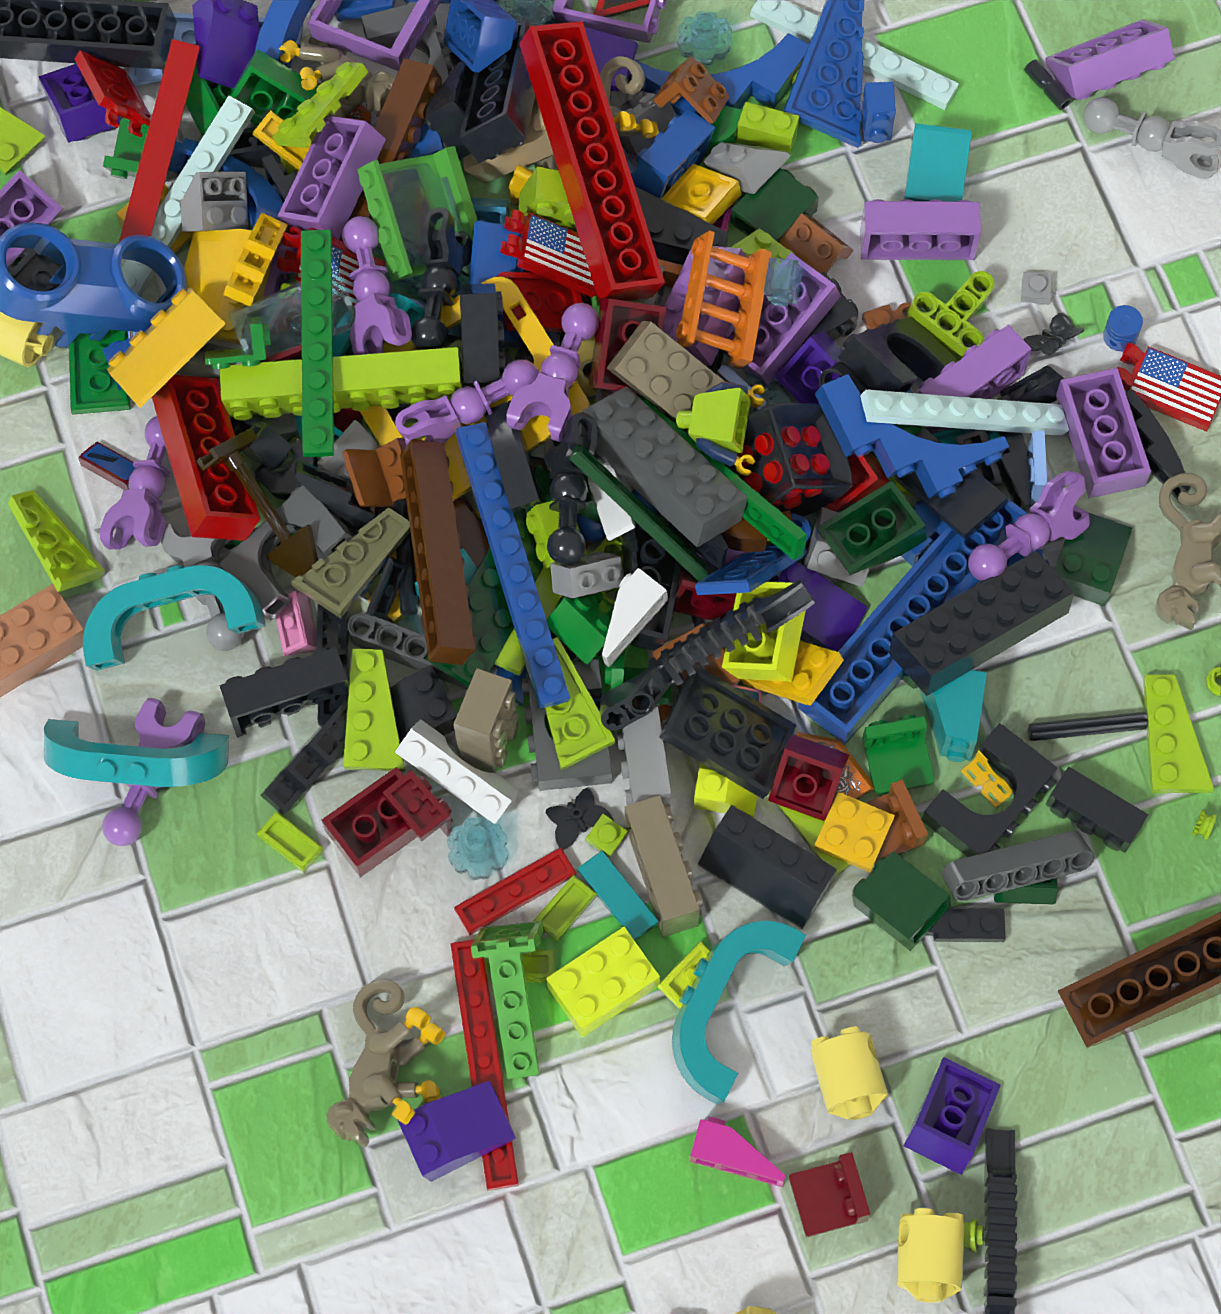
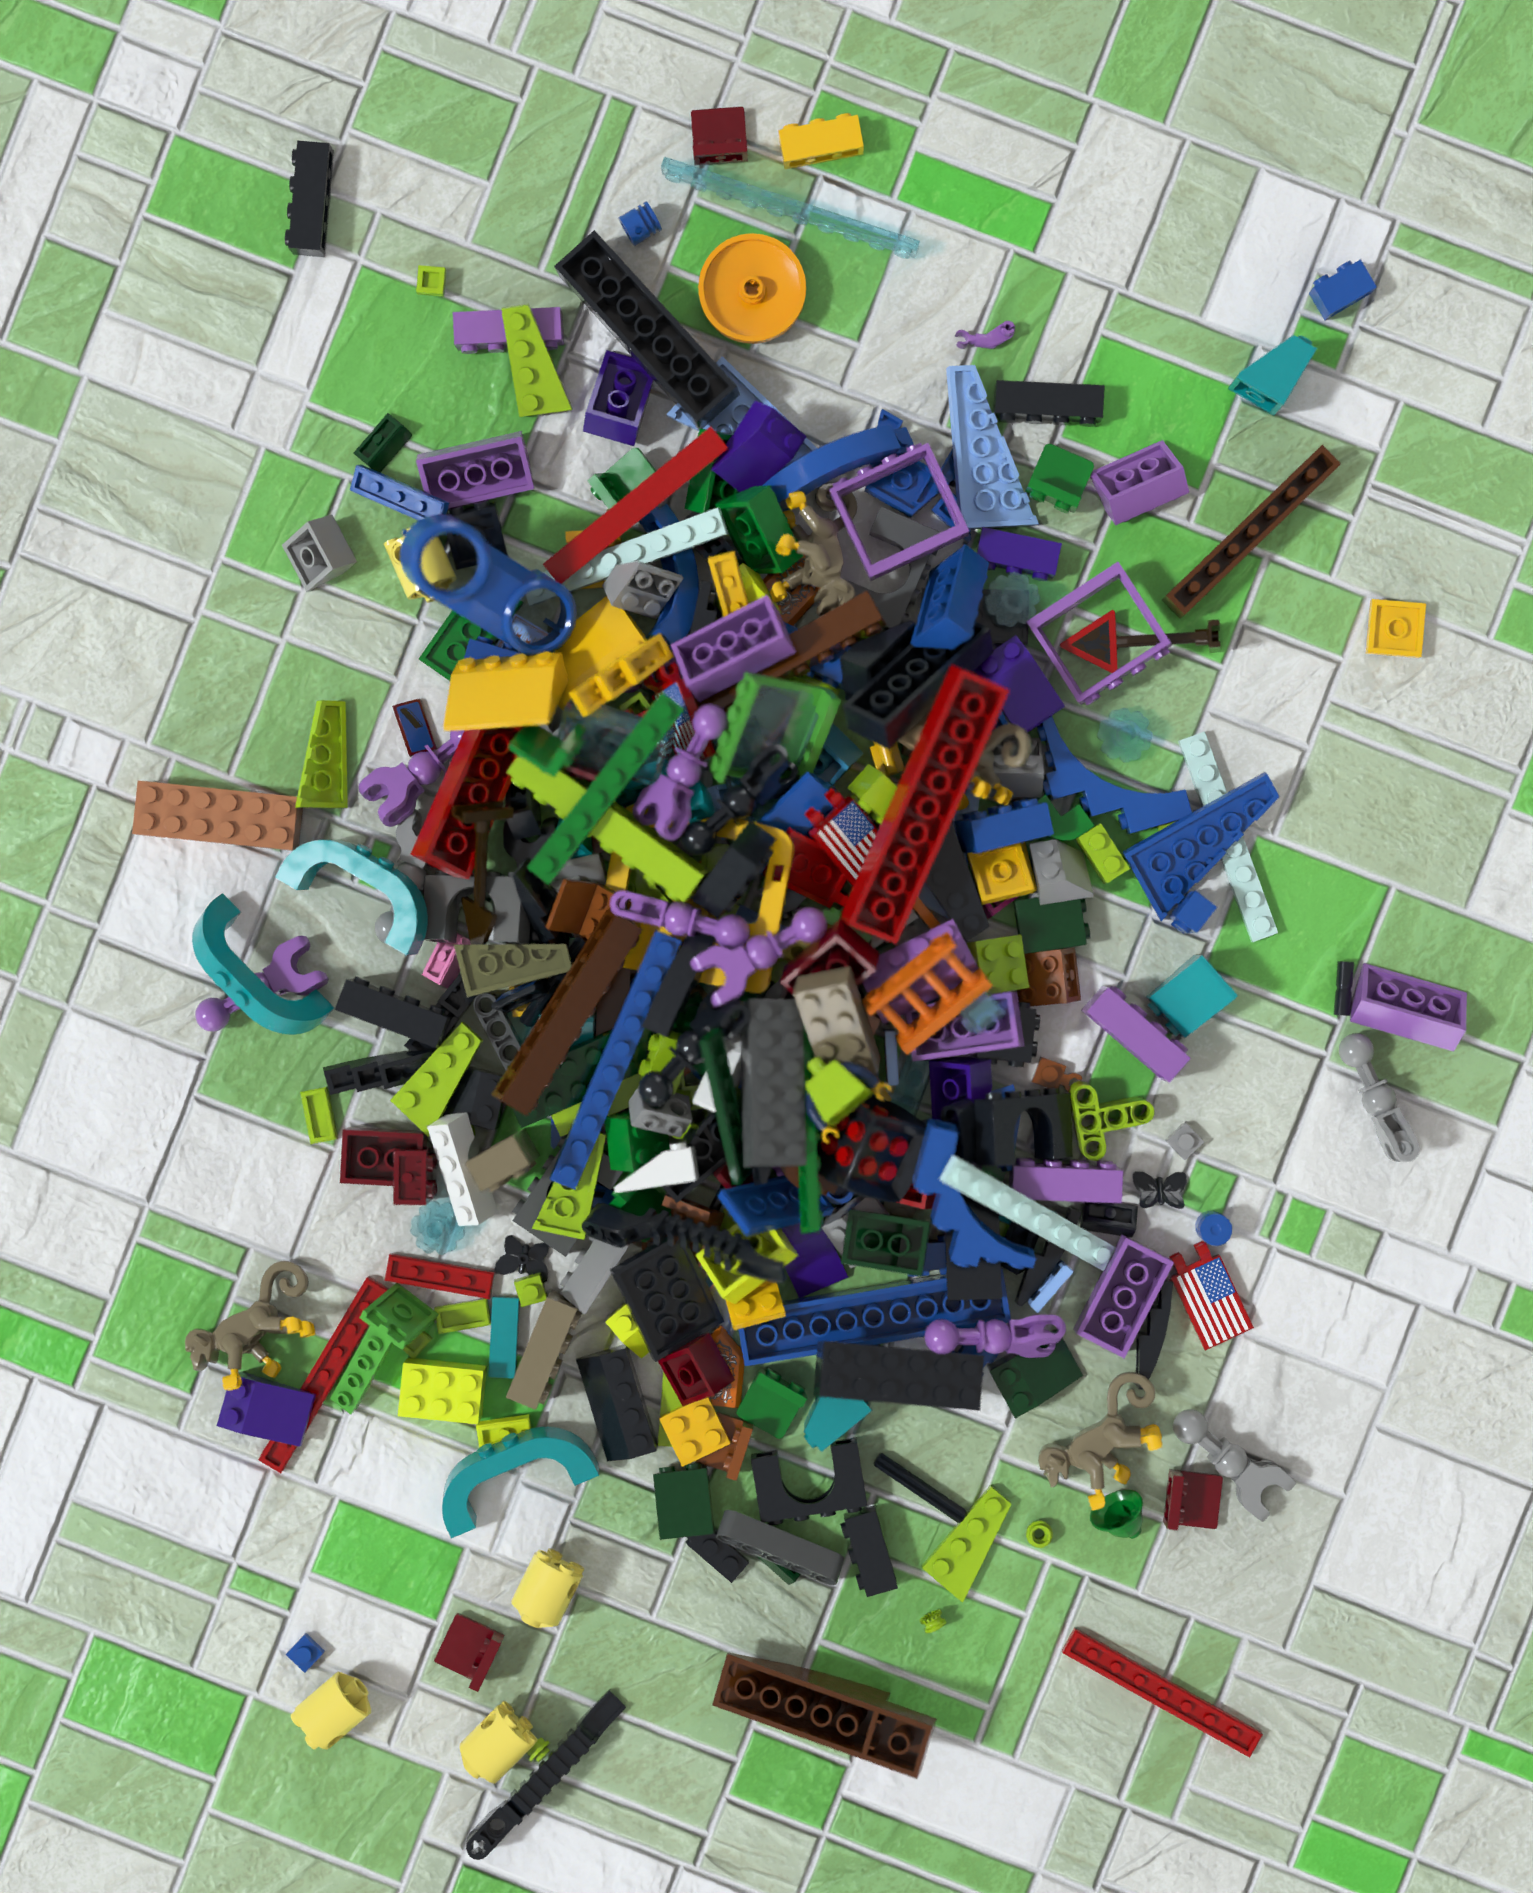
camera: 40 degrees right, 20 degrees up
red tile [74,50,151,137] -> none
lime wing [272,62,369,148] -> none
dark orange bracket [653,55,730,124] -> none
dark pink slope [690,1117,786,1187] -> none
dark purple slope [903,1057,1001,1175] -> none
yellow piece [961,750,1013,809] -> none

